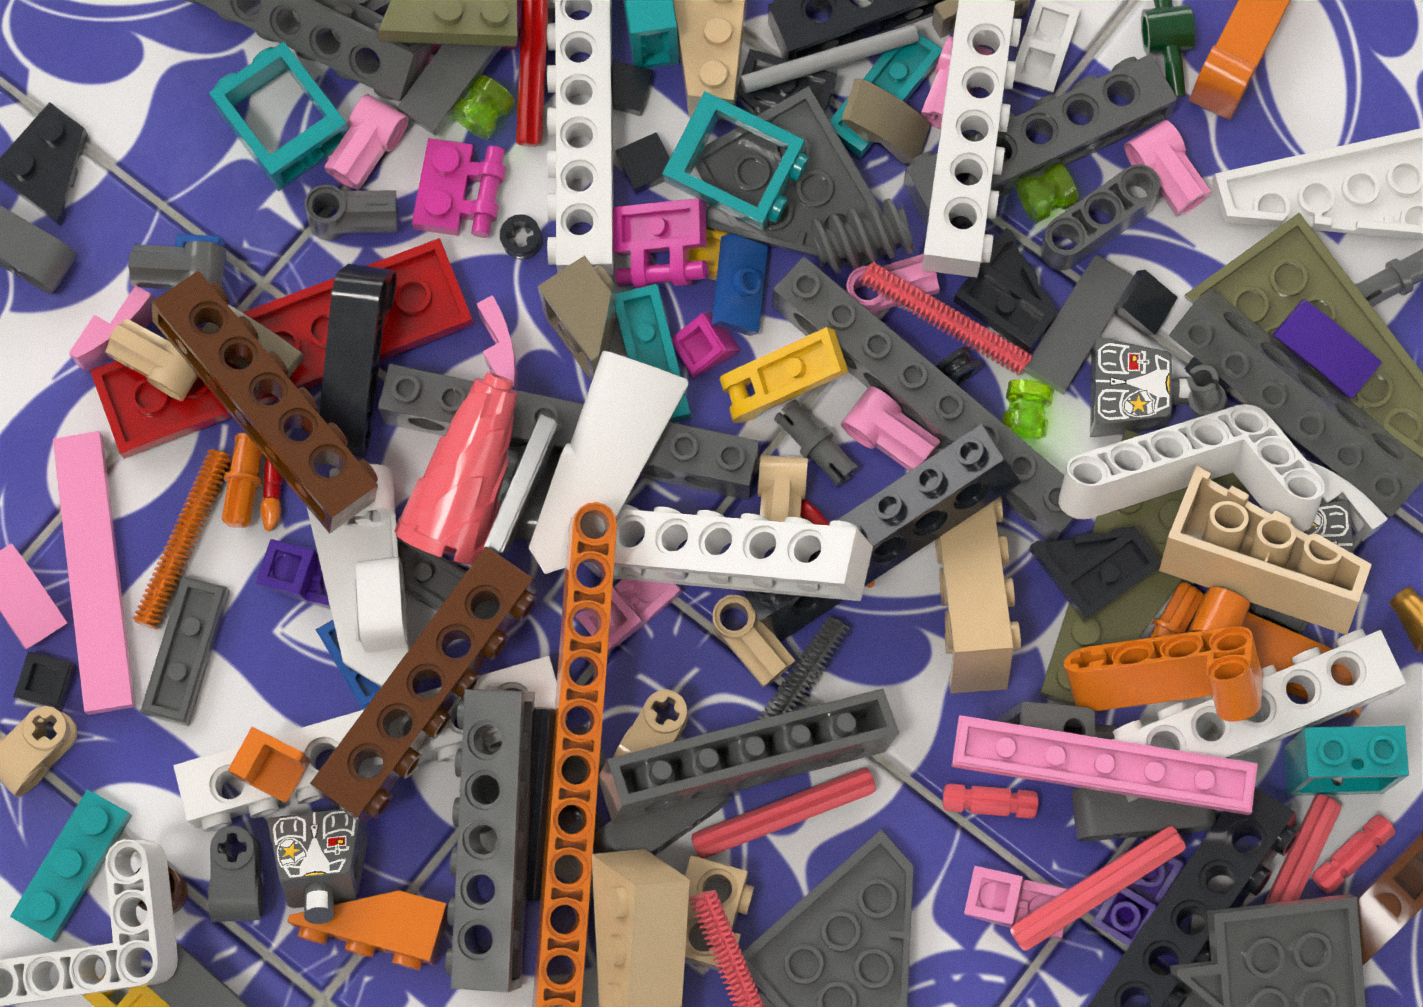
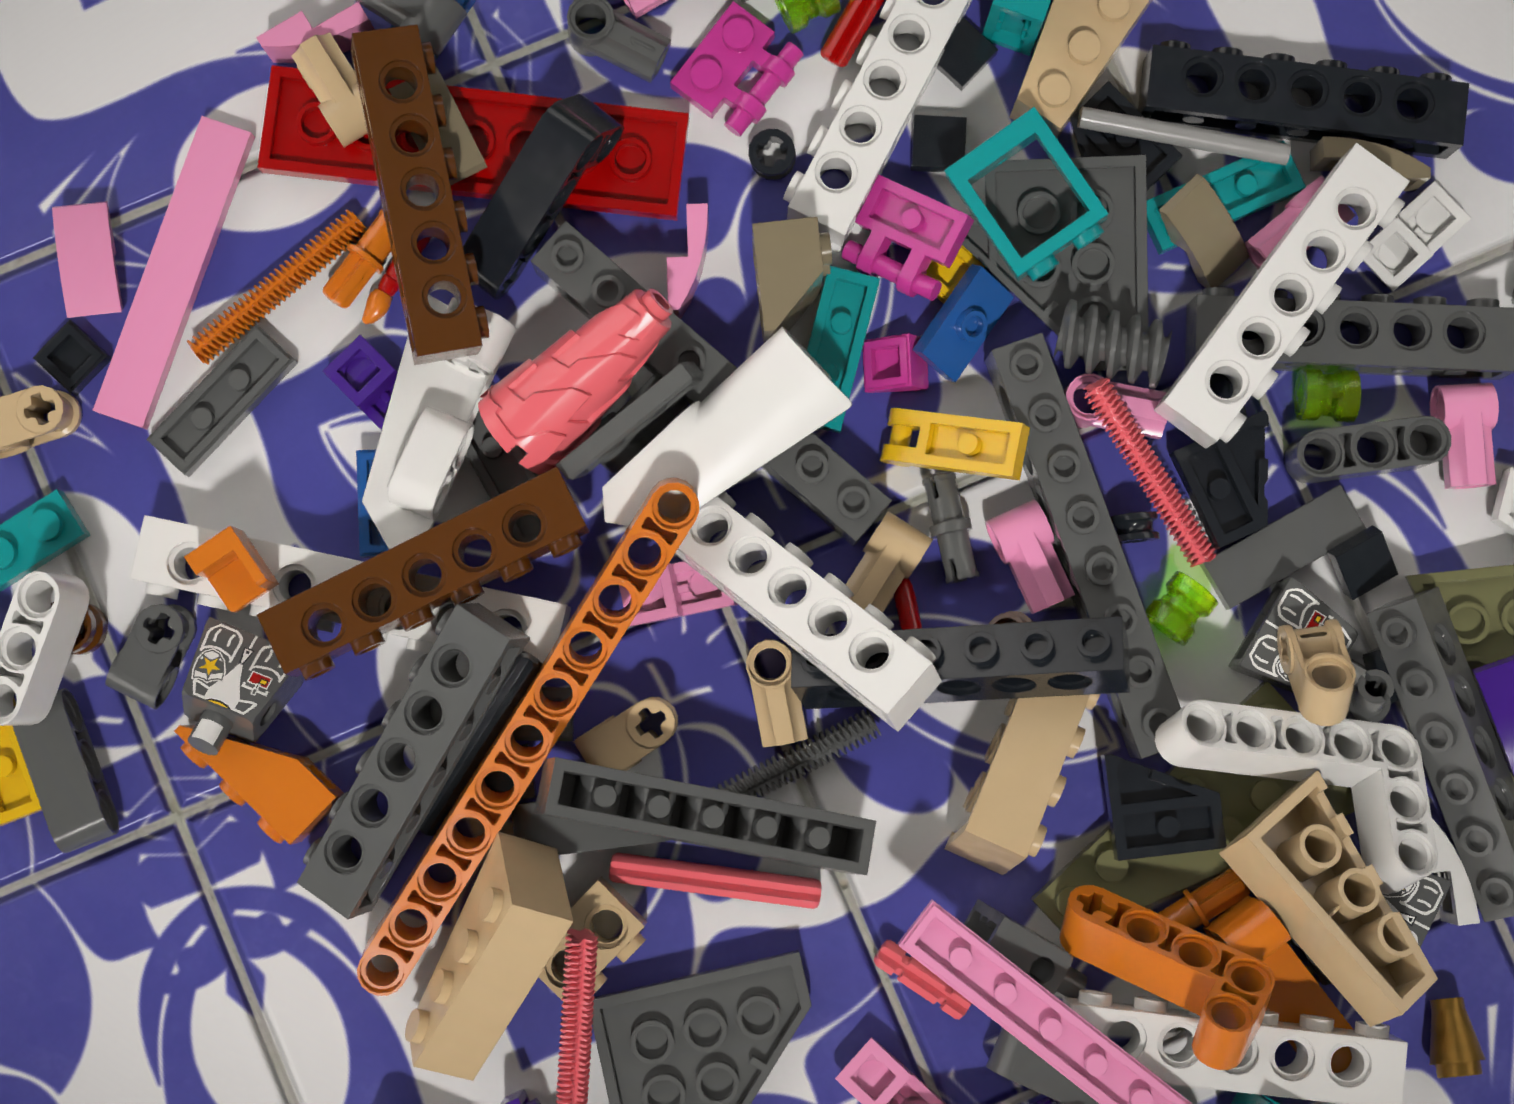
camera: 25 degrees right, 10 degrees up
none -> tan piece [1277,619,1356,726]

